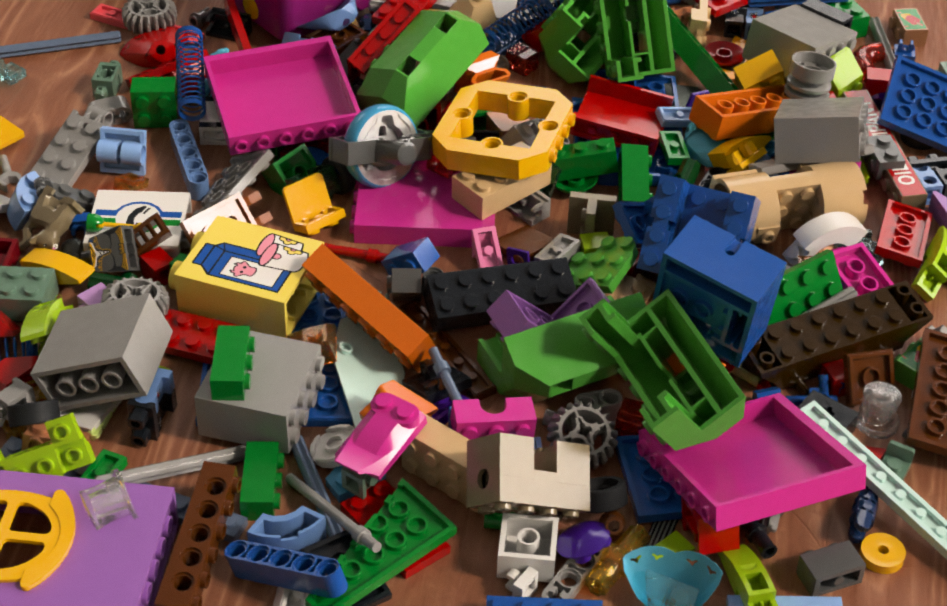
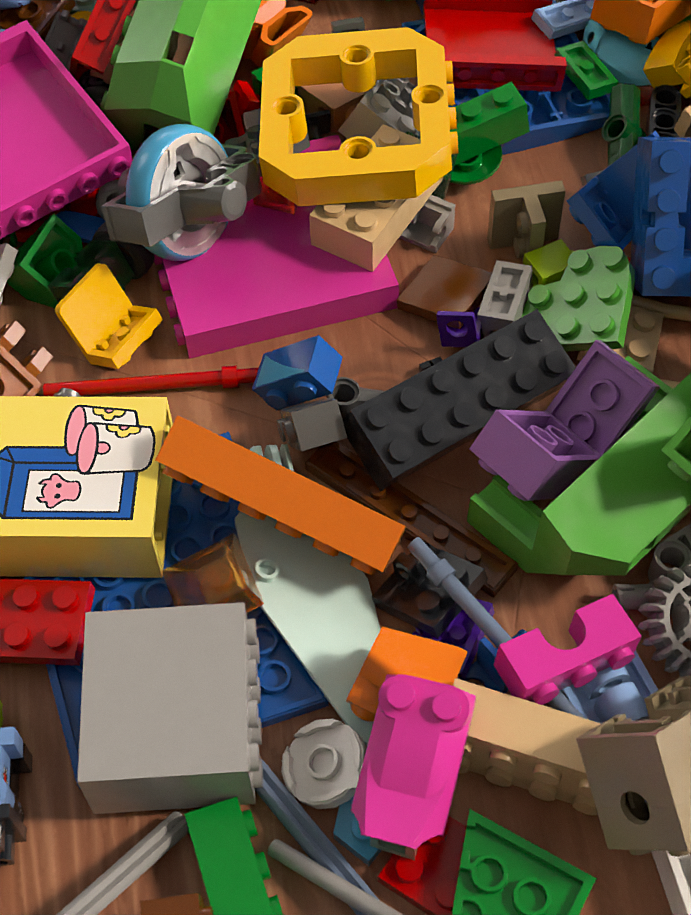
camera: 15 degrees left, 15 degrees up
green brick [210,325,256,401] -> none
bright pink slope [471,226,504,268] -> none
green brick [618,143,653,202] -> none

